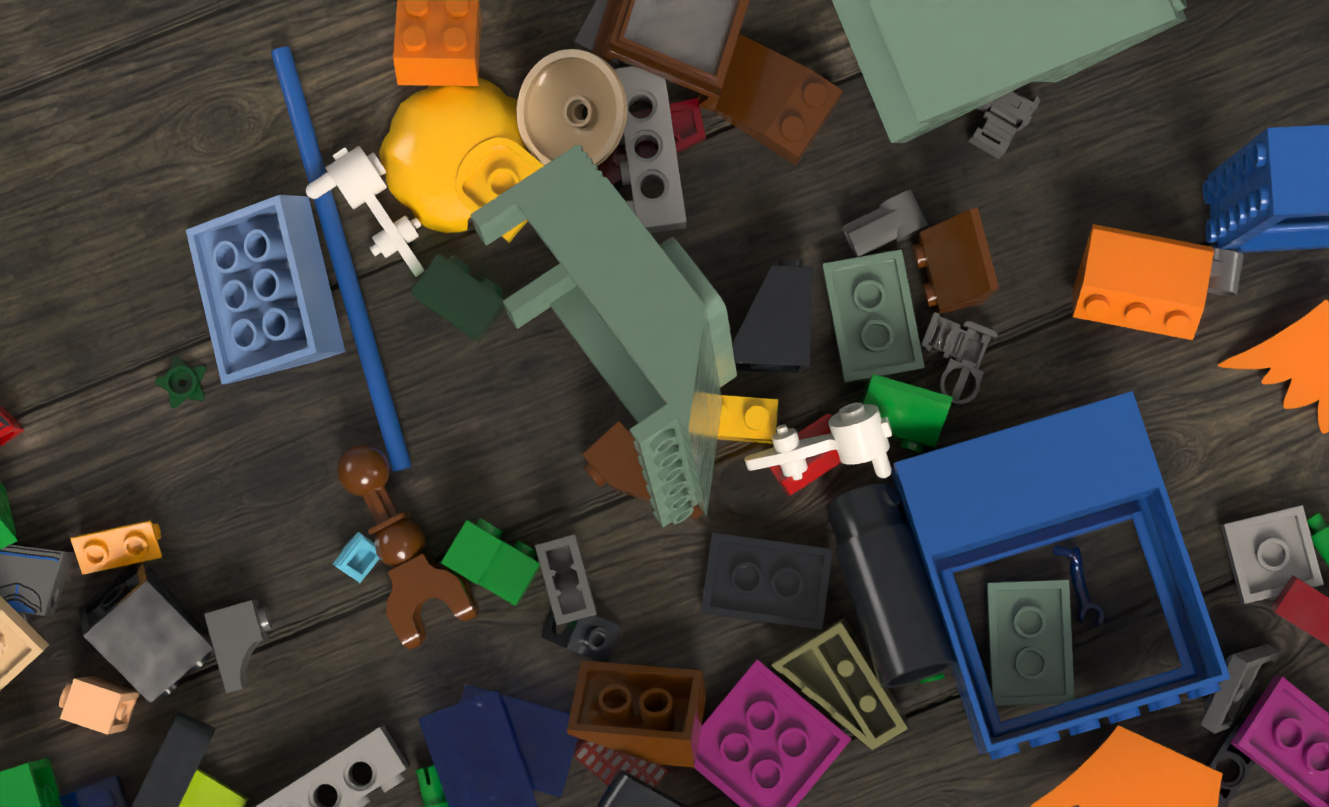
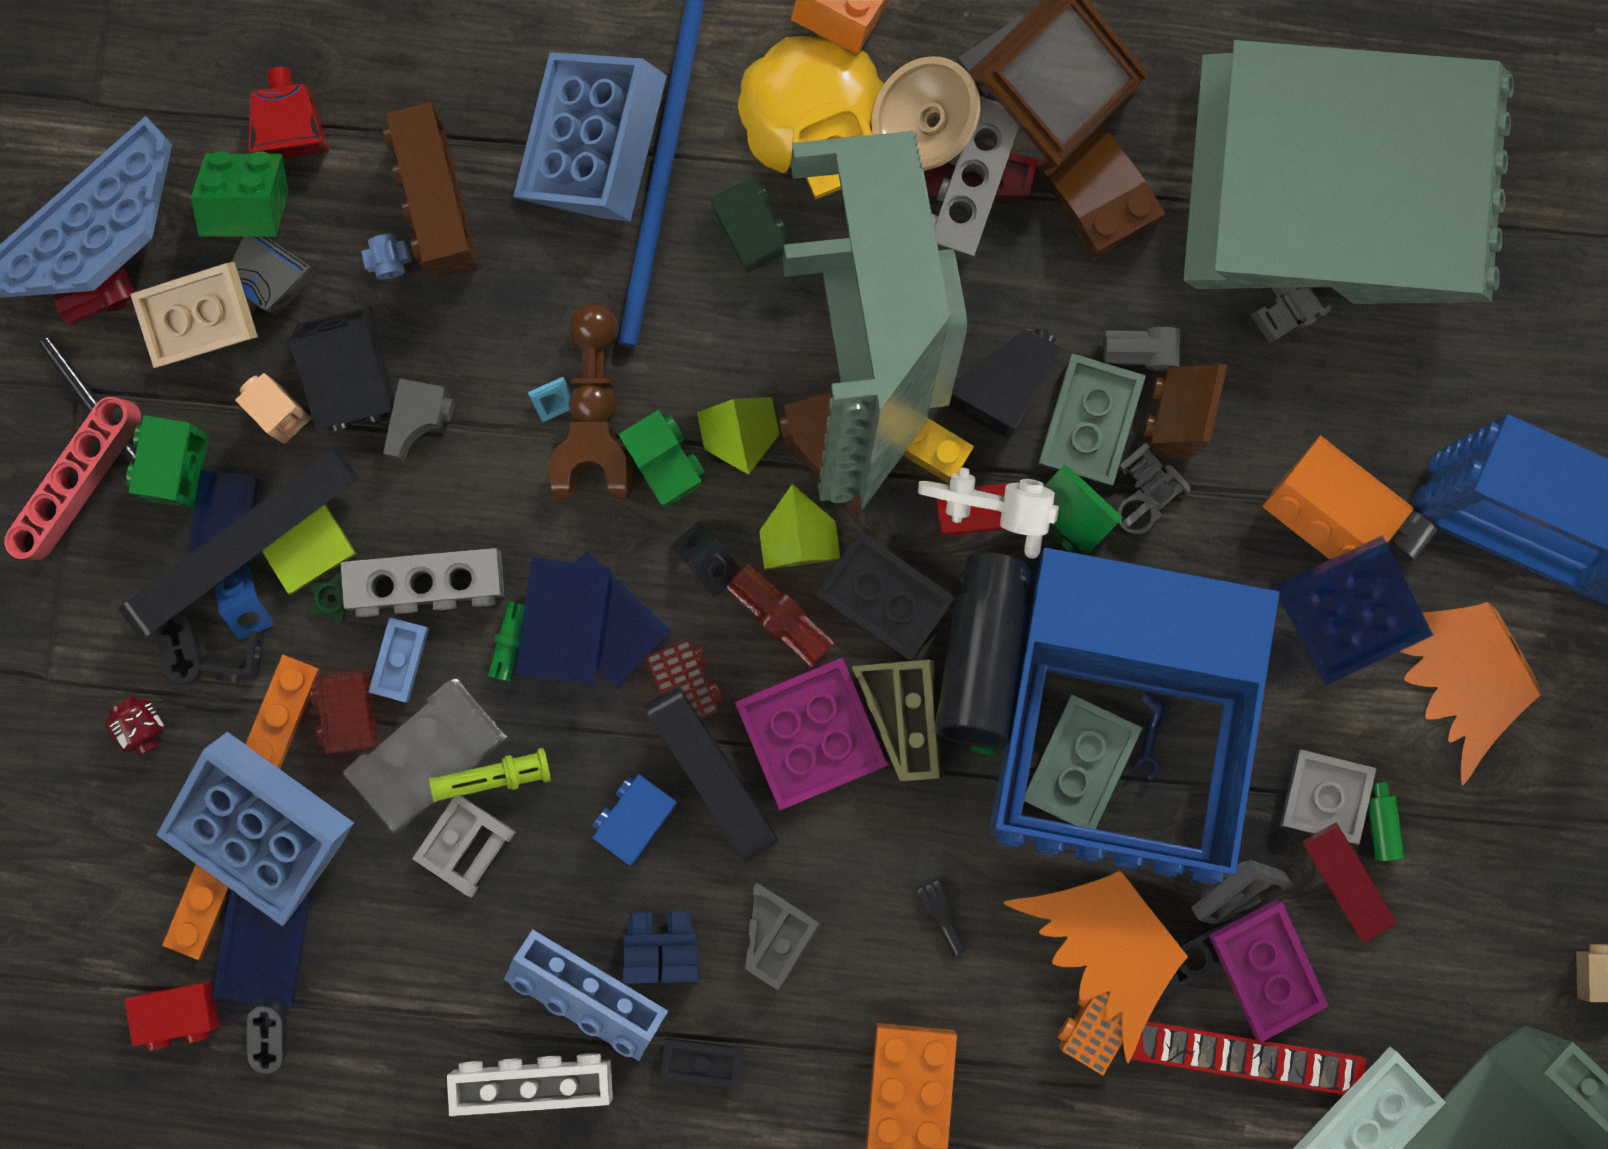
camera: 30 degrees right, 0 degrees up
light orange hinge [71,520,162,575] -> none
dark green plate [155,356,206,409] -> none
white piece [306,146,425,277] -> none
dark grey arch [535,534,597,625] -> none
reddish brown slope [567,660,706,767] -> none
none -> medium blue gear [361,234,412,280]
none -> reddish brown brick [383,102,479,278]
none -> lime slope [697,397,780,475]
none -> clear red piece [726,564,834,667]
none -> lime slope [759,484,841,570]
none -> clear blue plate [1274,535,1433,686]

